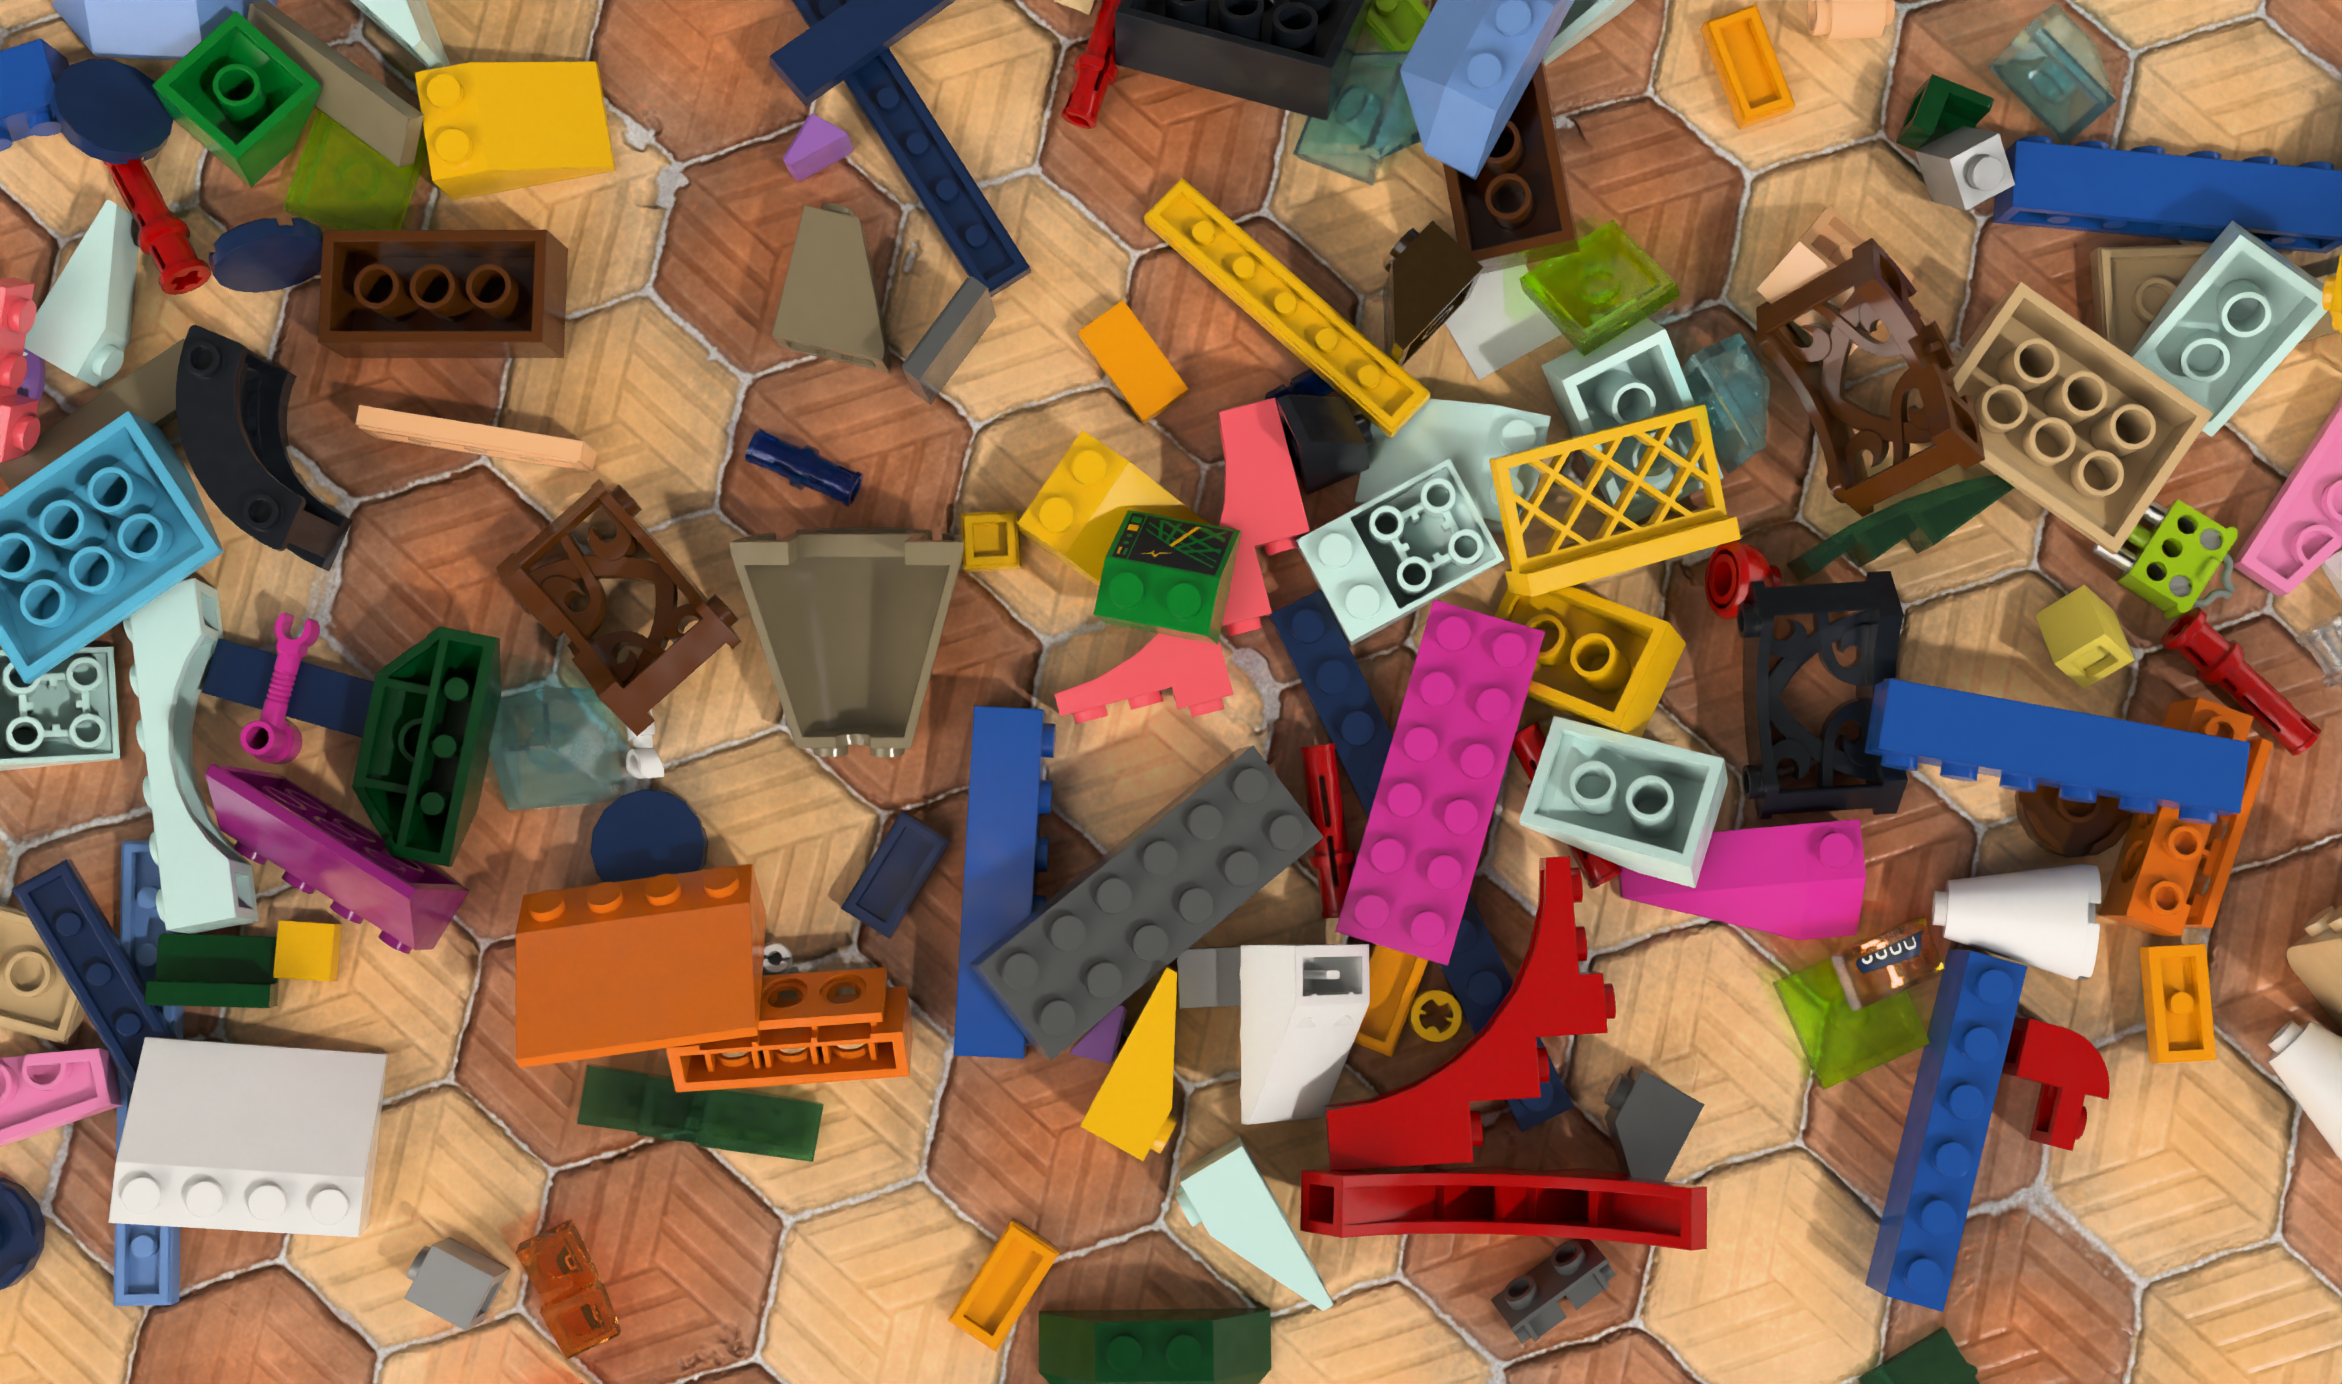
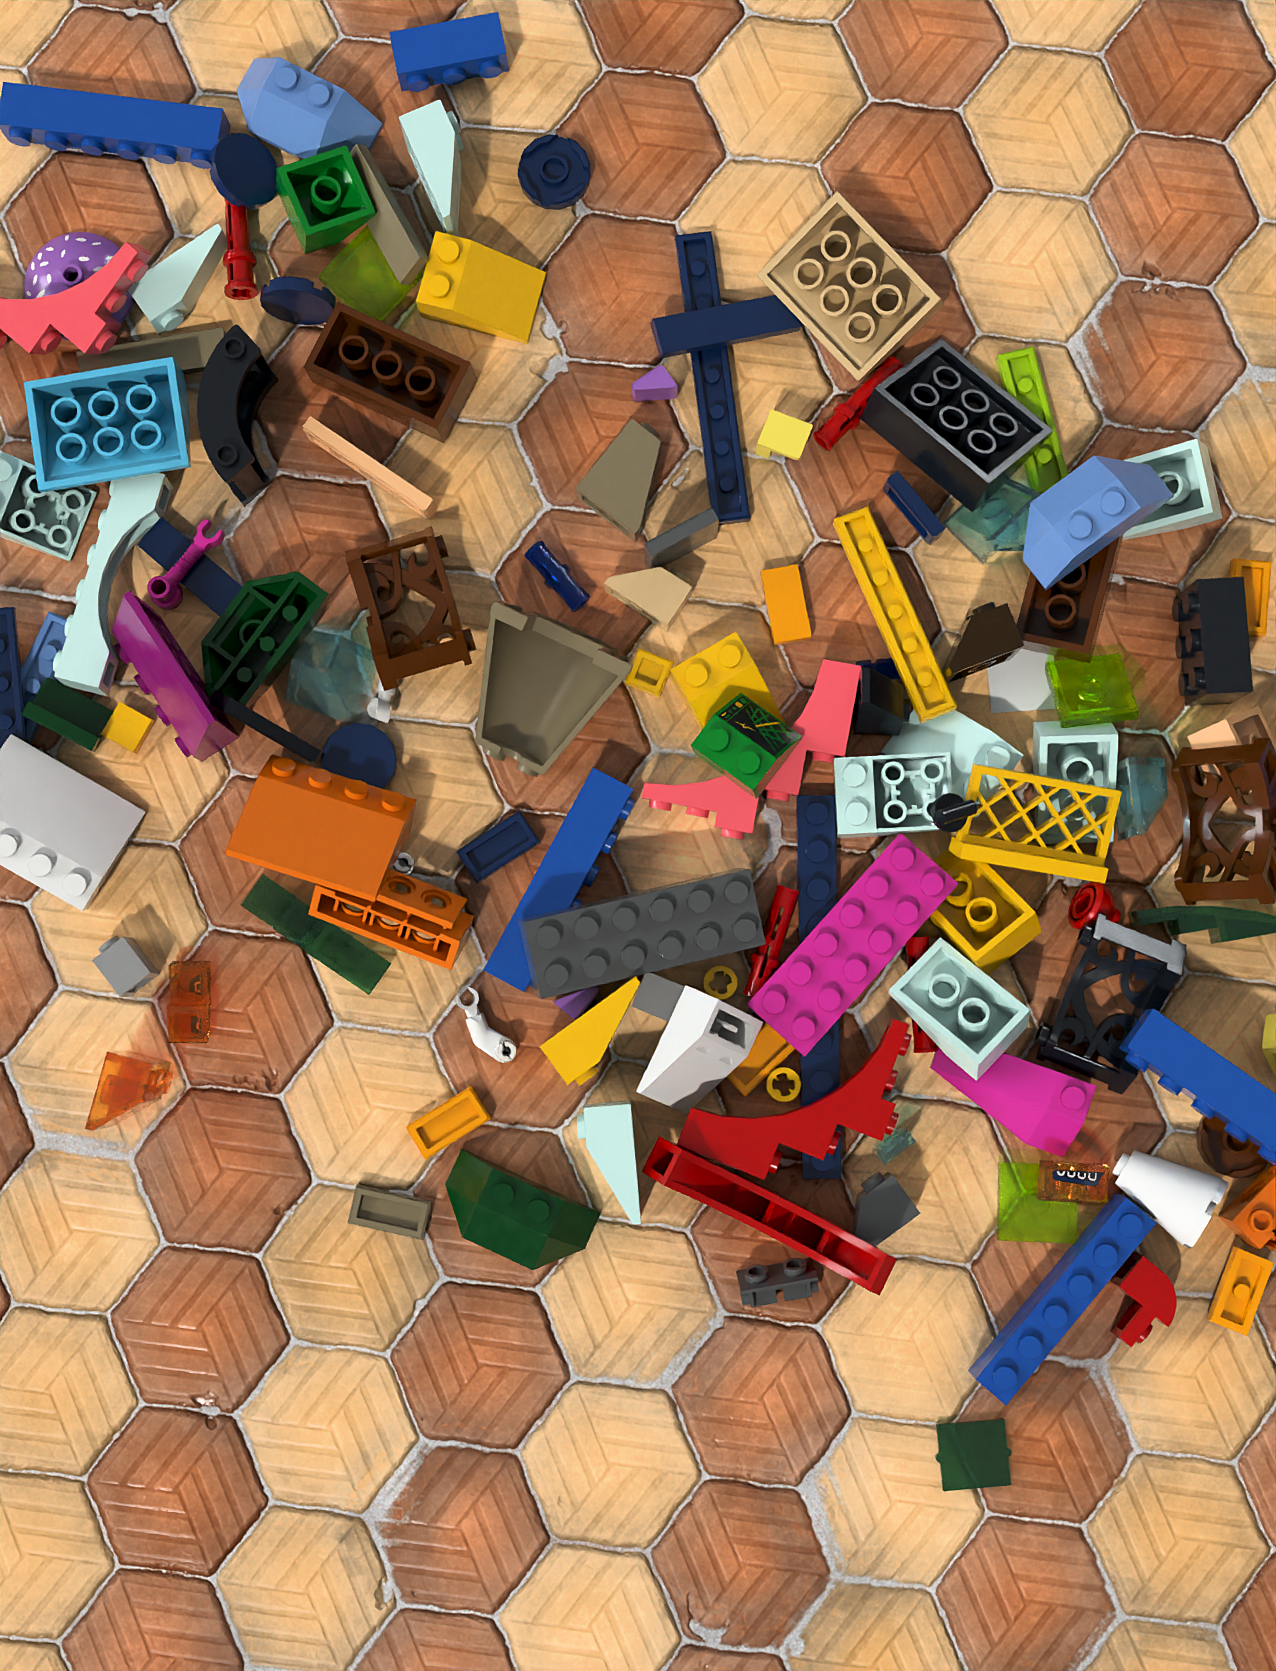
camera: 25 degrees right, 0 degrees up
none -> black tile [209,689,321,762]
none -> white arm [455,987,517,1063]
none -> tan slope [604,567,693,632]
none -> yellow bush [703,965,738,1000]
none -> light yellow panel [755,409,813,460]
none -> clear light blue tile [873,1128,916,1165]
none -> dark blue tile [883,471,946,545]
none -> black plate [931,793,977,832]
none -> black brick [1172,577,1253,706]

